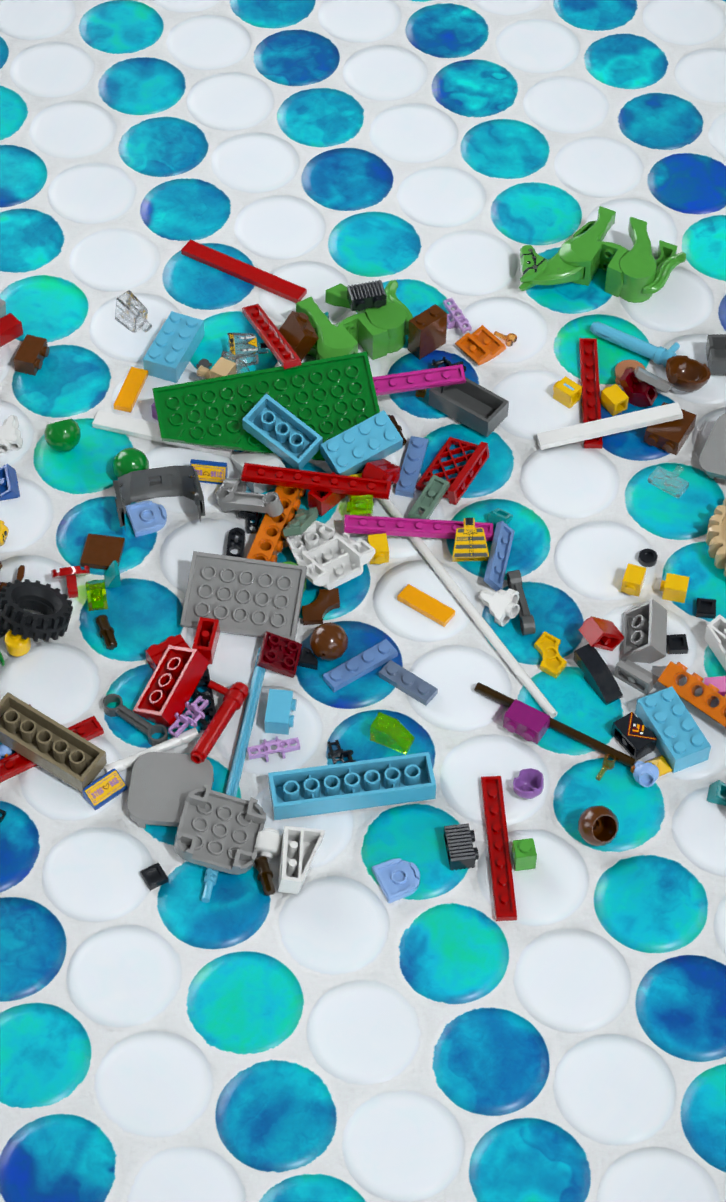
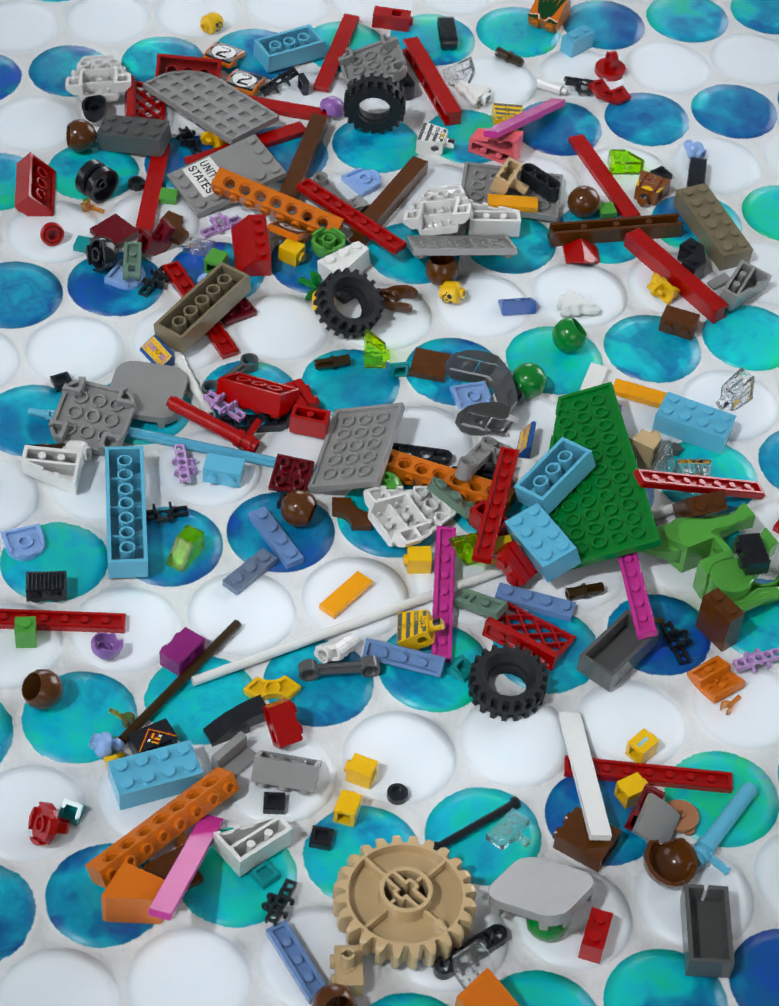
camera: 90 degrees right, 5 degrees down
red tile [51,566,90,598] -> none
none -> black bar [434,796,521,851]
none -> black tyre [468,643,548,721]

